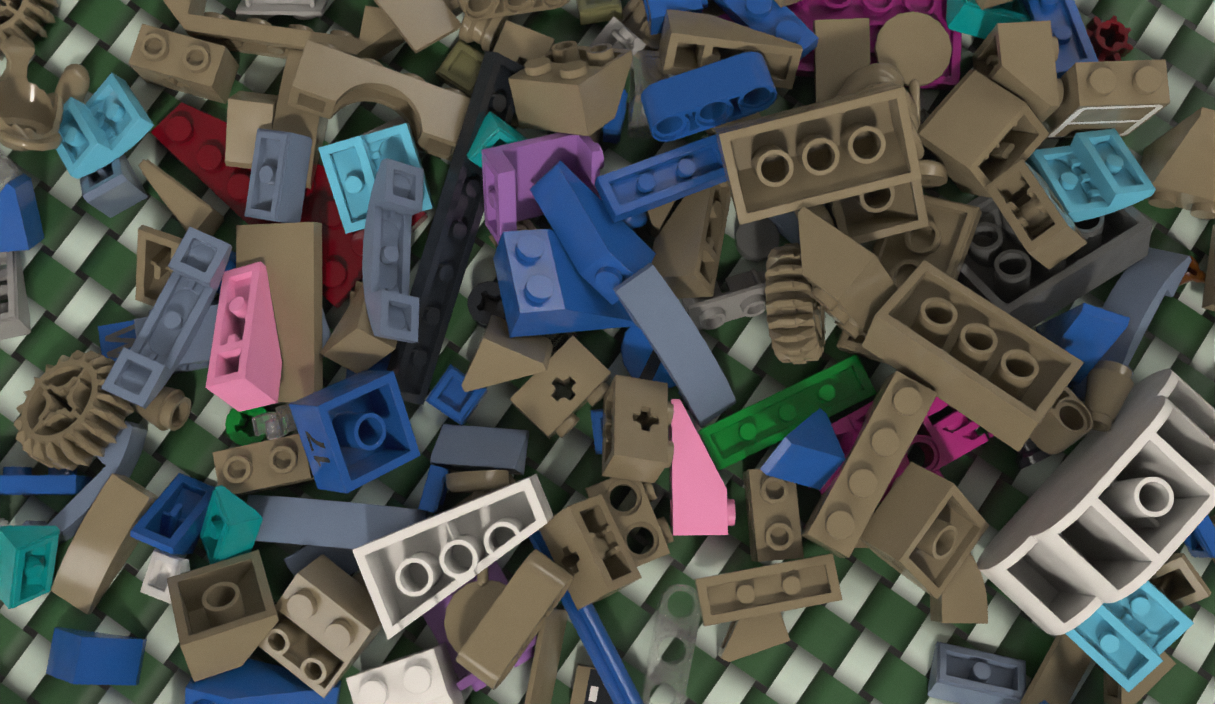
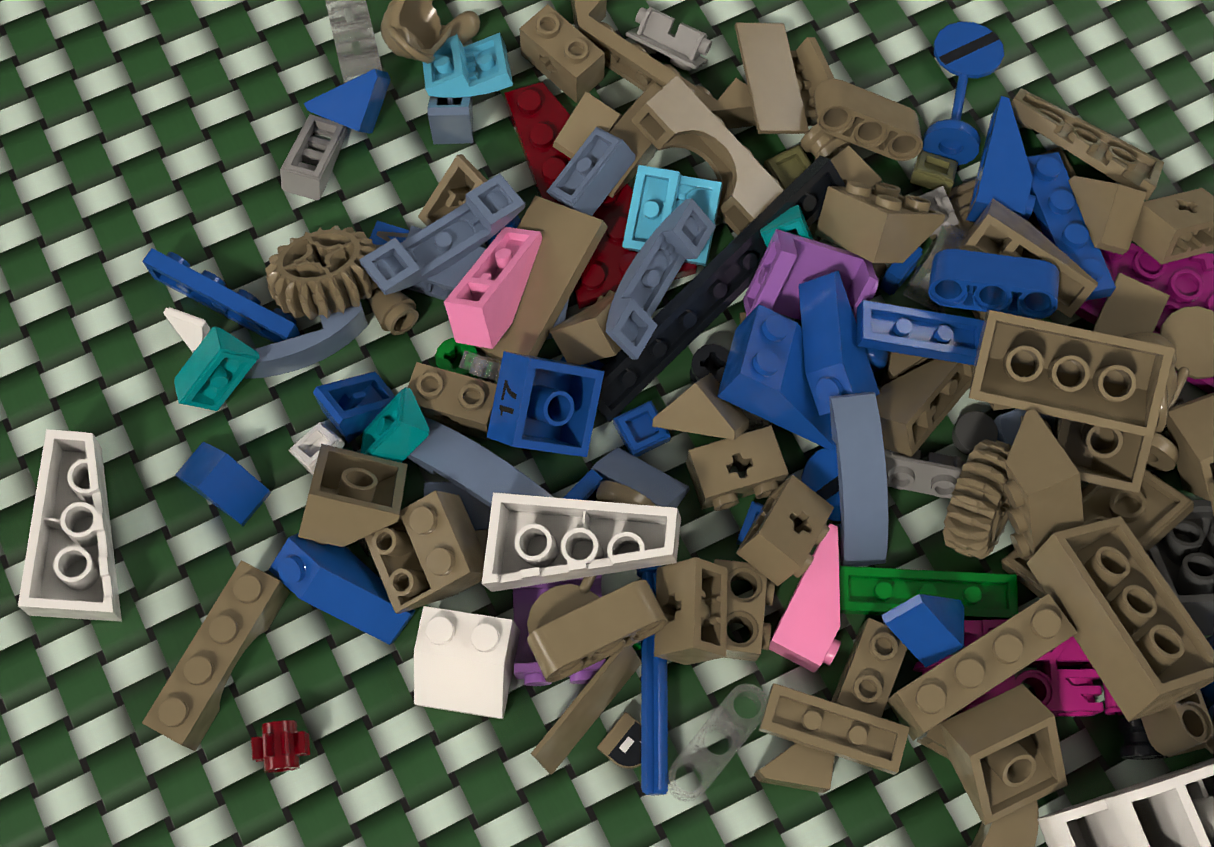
camera: 30 degrees right, 10 degrees down
dark tan slope [50,473,158,615] -> none
dark tan slope [138,159,225,236] -> none

